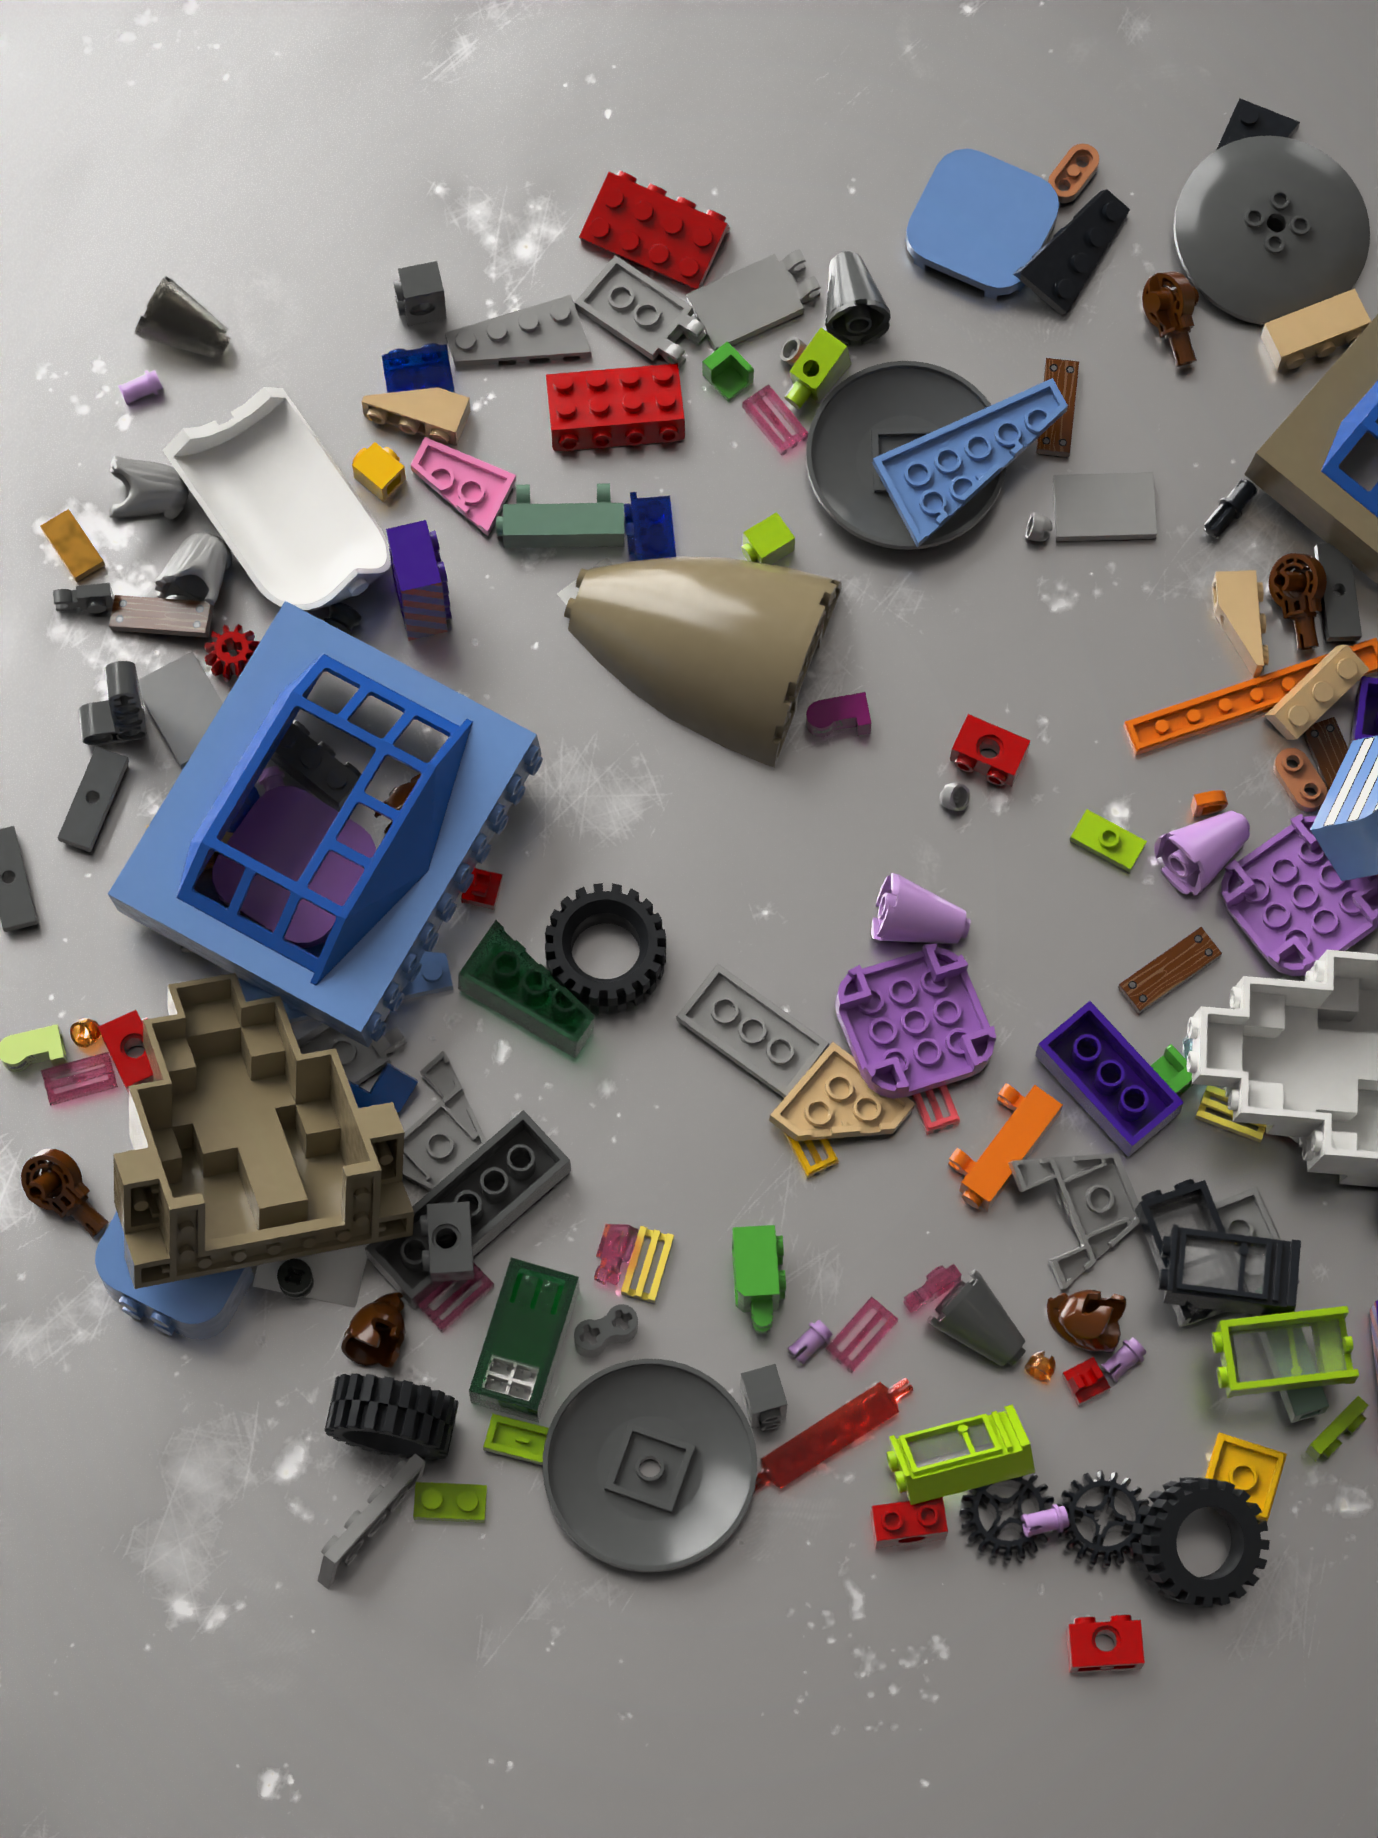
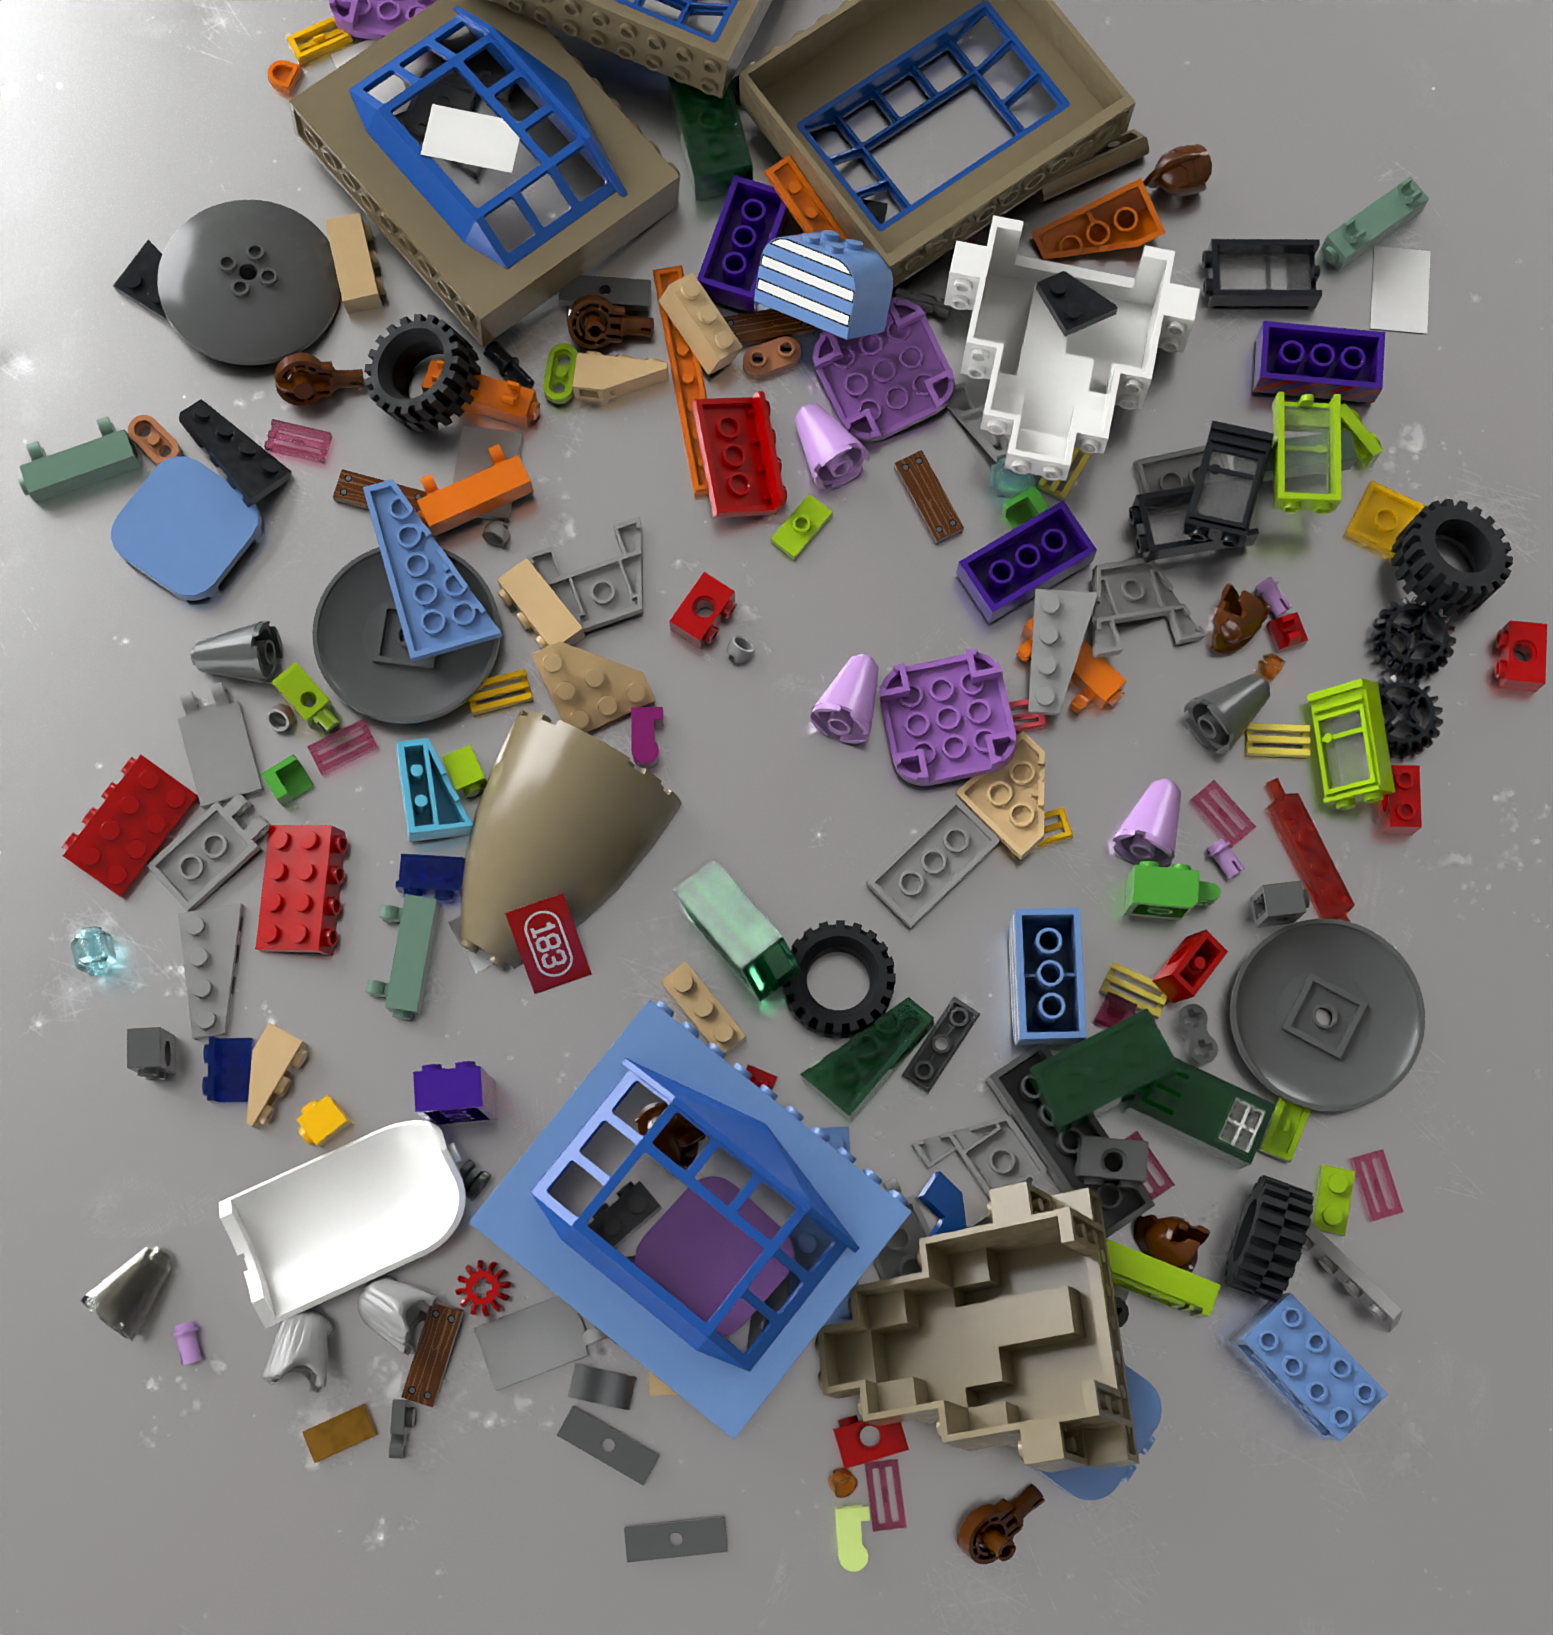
camera: 80 degrees left, 5 degrees up
dark grey beam [79,661,147,745] -> none
bright pink wing [411,437,516,536] -> none
clear pink plate [903,1264,962,1313] -> none
lavender pin [1021,1504,1069,1538] -> none
orange tile [1191,790,1228,817] -> none
none -> sand green brick [18,416,142,504]
none -> clear light blue head [70,926,116,976]
none -> clear pink tile [264,419,333,464]
none -> black tyre [364,314,481,432]
none -> medium azure wedge [396,738,473,842]
none -> orange brick [416,443,534,537]
none -> orange brick [421,359,540,429]
none -> yellow tile [468,669,533,716]
none -> tan brick [497,558,585,649]
none -> red sticker [505,893,592,994]
none -> light grey wing [526,517,643,633]
none -> tan plate [531,641,656,733]
none -> lime plate [543,343,577,404]
none -> dark grey axle [568,1363,636,1410]
none -> tan brick [661,961,746,1058]
none -> clear green piece [673,859,802,1002]
none -> red bracket [692,391,787,518]
none -> dark grey tile [901,997,980,1095]
none -> medium blue brick [1009,908,1087,1045]
none -> light grey wing [1028,589,1098,716]
none -> clear green piece [1028,1008,1180,1135]
none -> lime door [1107,1239,1221,1319]
none -> lavender cone [1112,779,1181,867]
none -> red brick [1152,929,1228,1003]
none -> medium blue brick [1229,1293,1388,1442]
none -> light yellow tile [1246,723,1310,758]
none -> clear pink tile [1350,1149,1403,1222]

